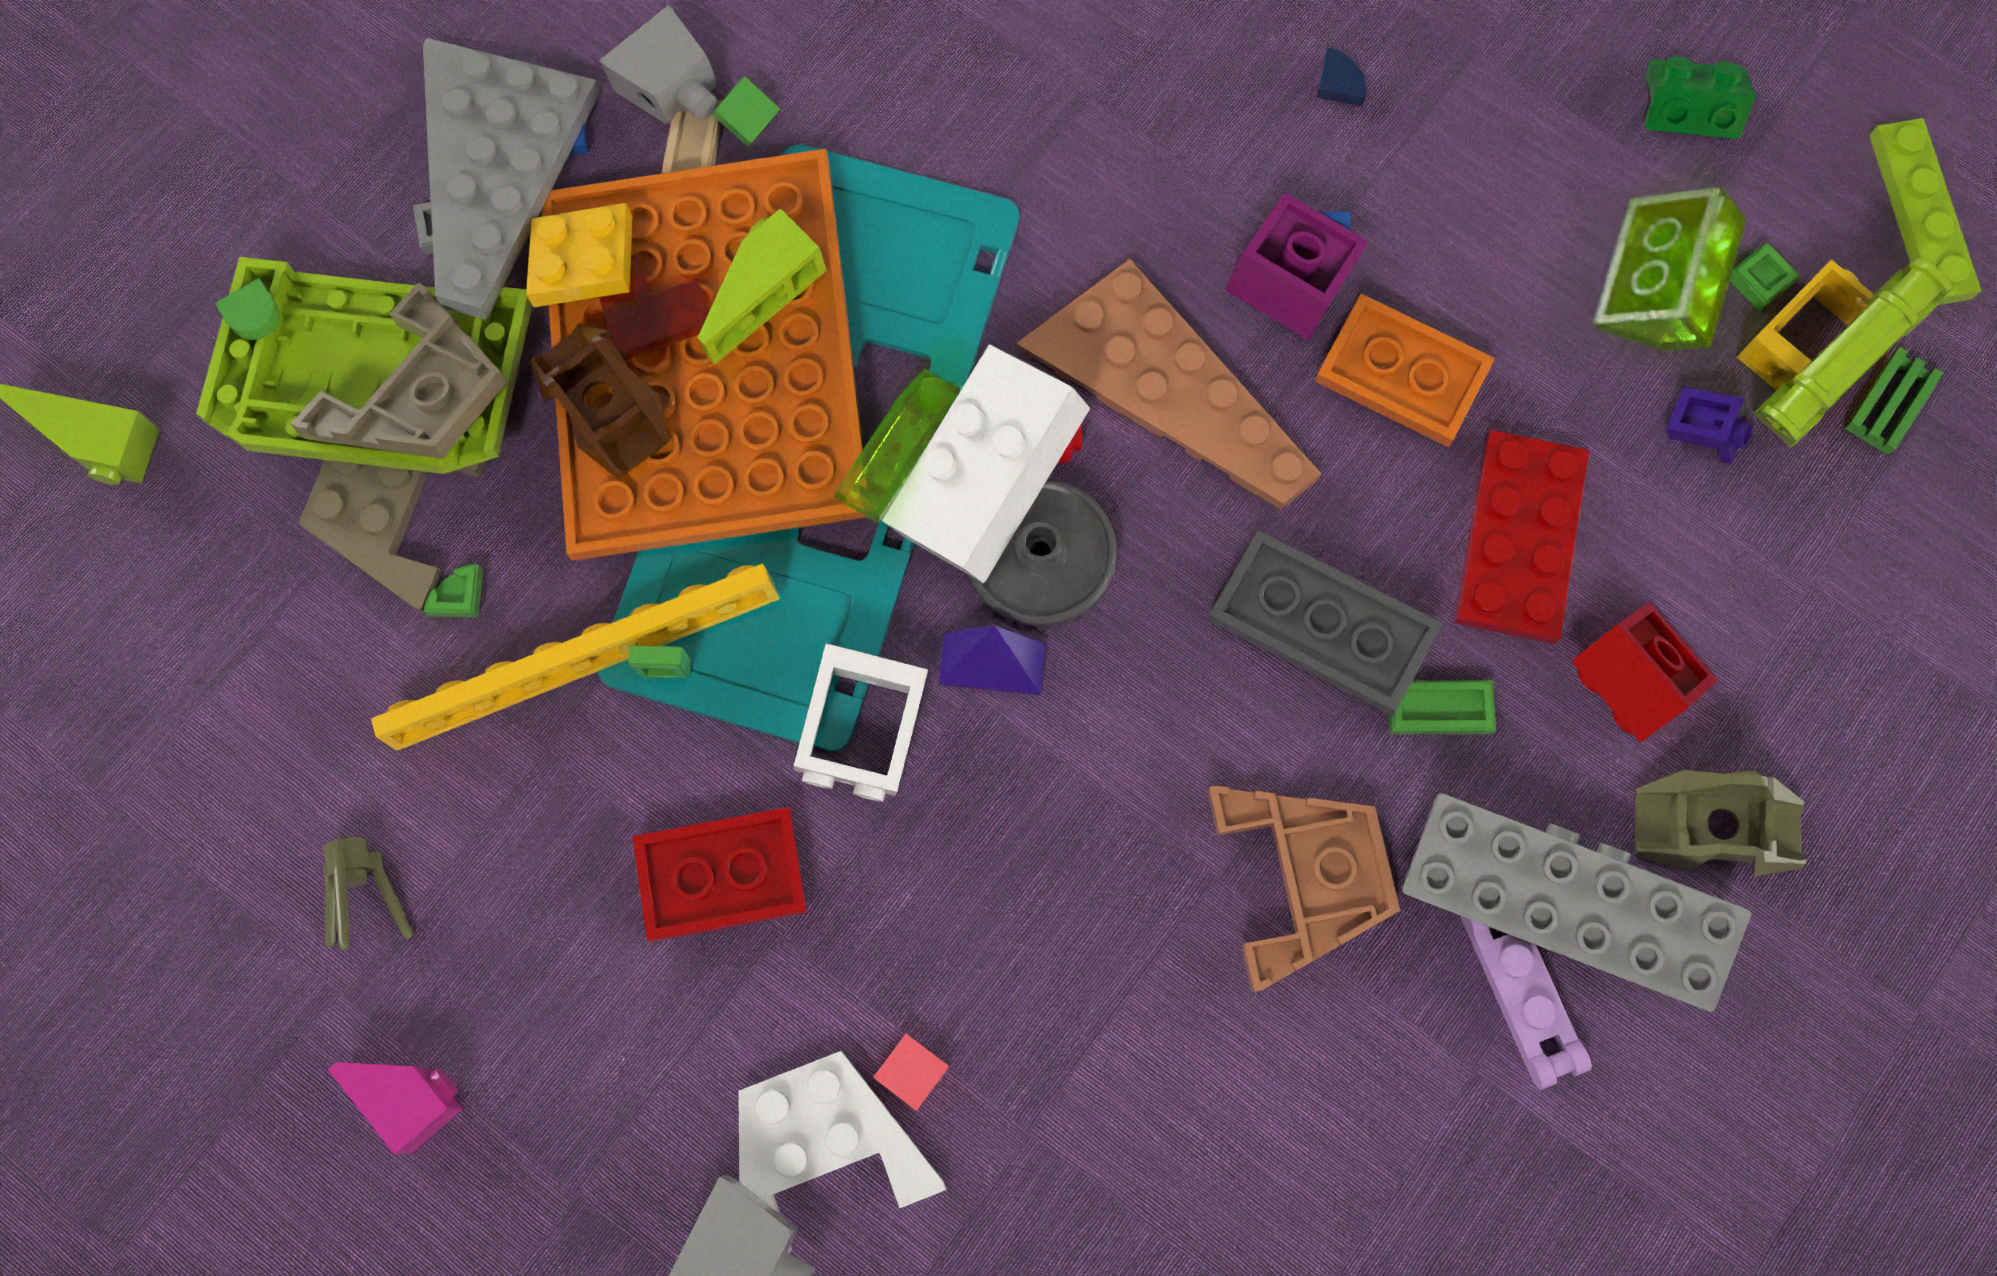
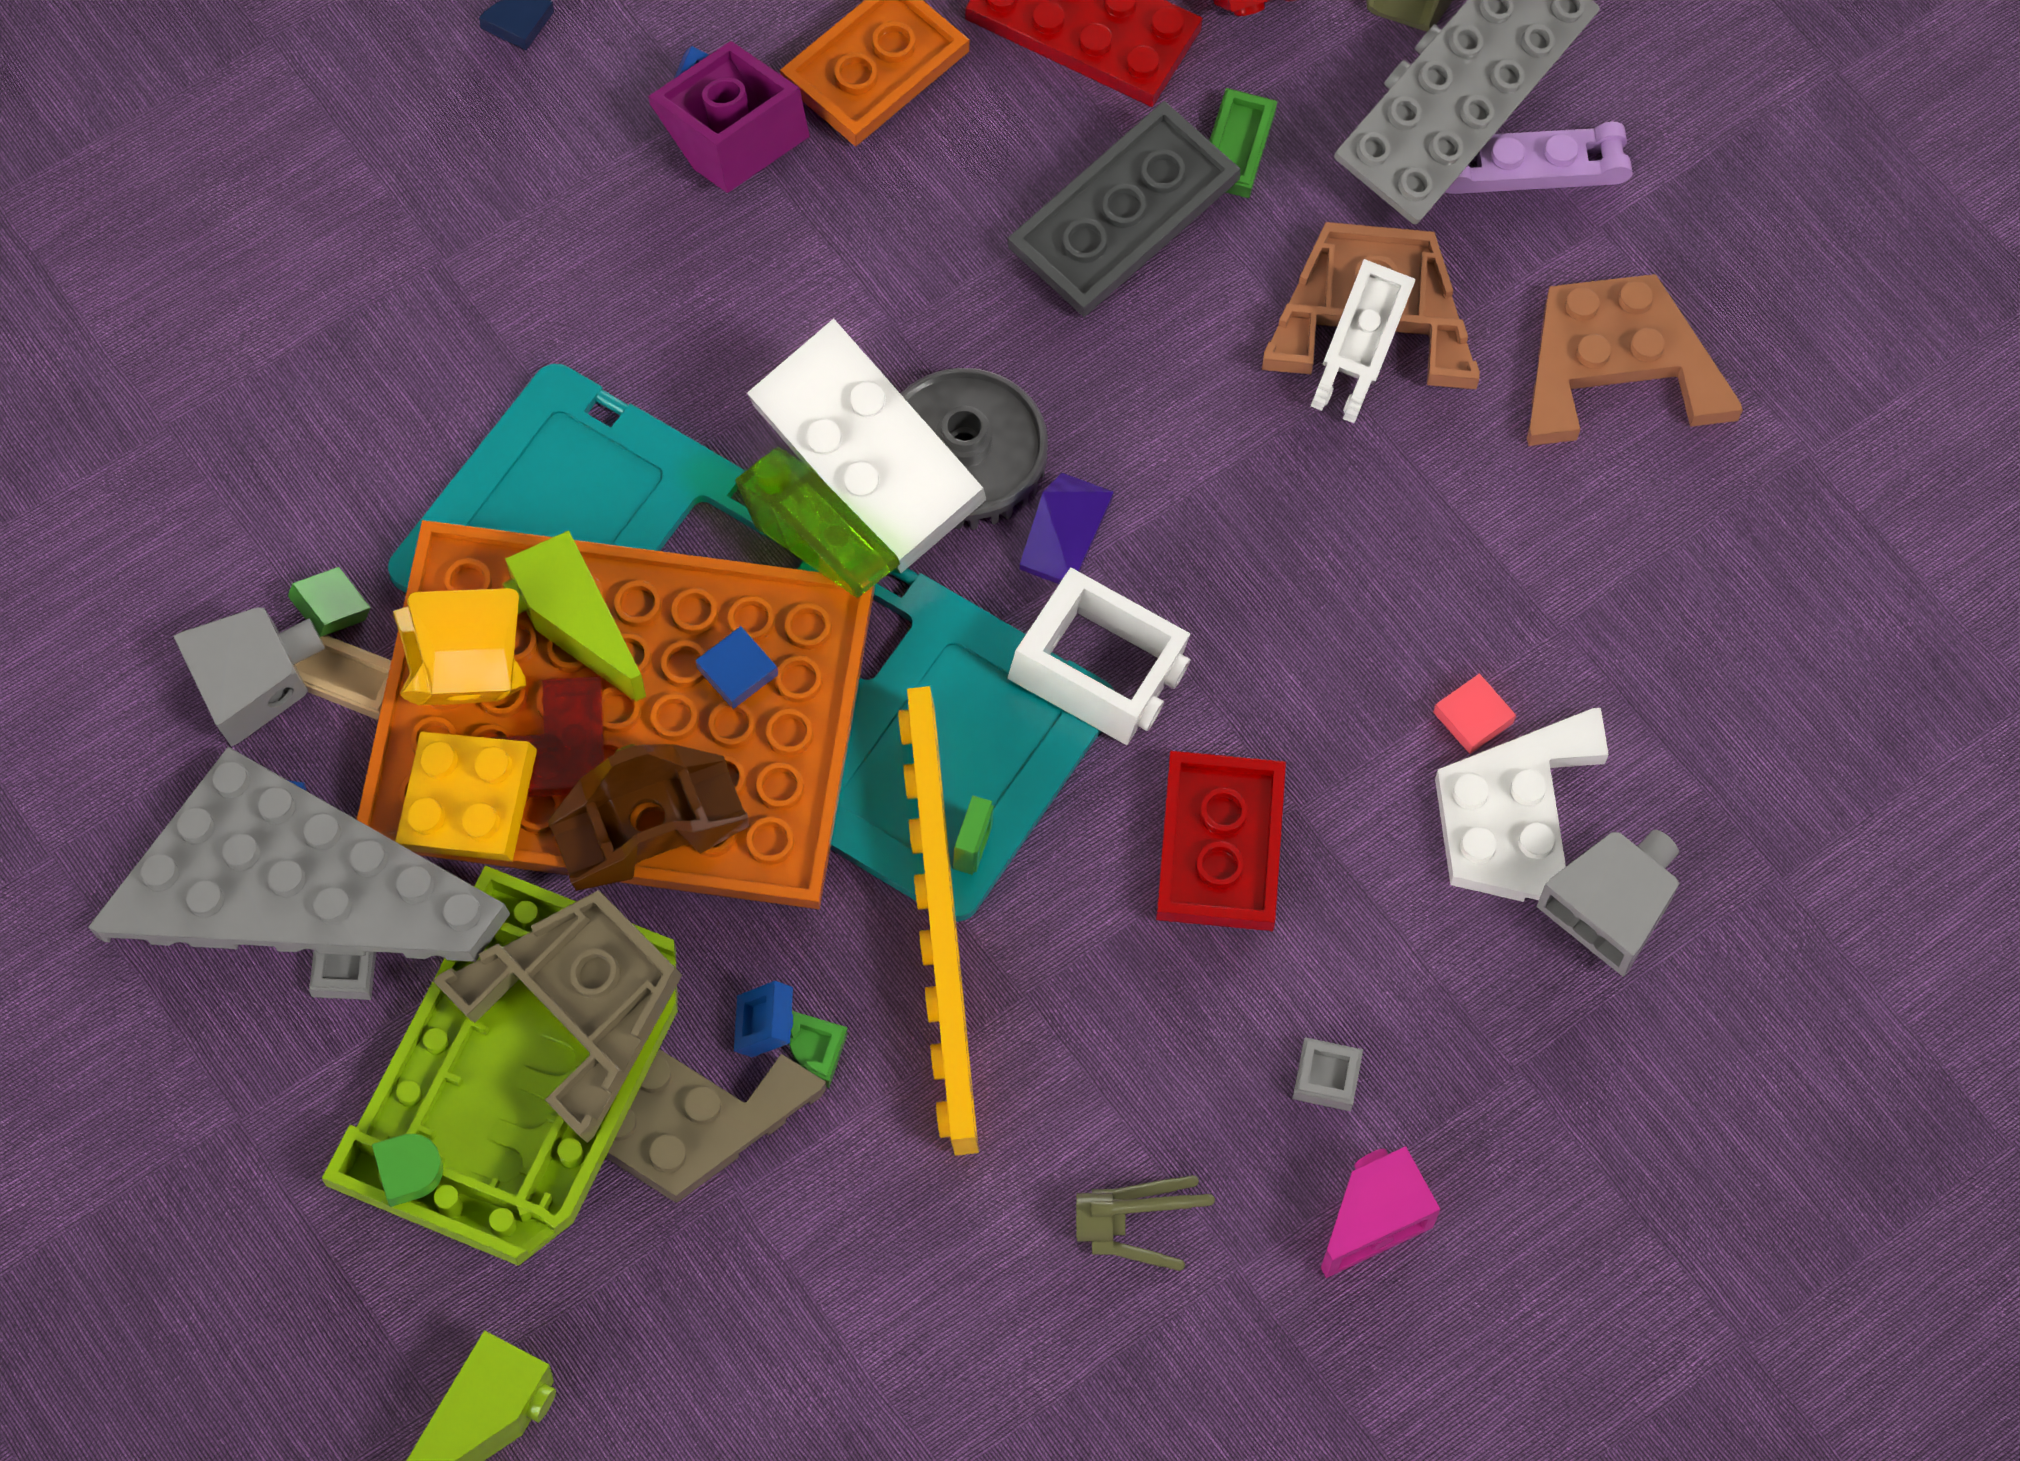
camera: 80 degrees left, 10 degrees down
nougat wing [1016,259,1322,510] -> none
none -> yellow piece [393,588,526,705]
none -> blue tile [695,626,778,709]
none -> blue plate [734,981,793,1057]
none -> light grey tile [1292,1037,1363,1112]
none -> white hinge [1311,259,1416,423]
none -> nougat wing [1527,274,1743,446]

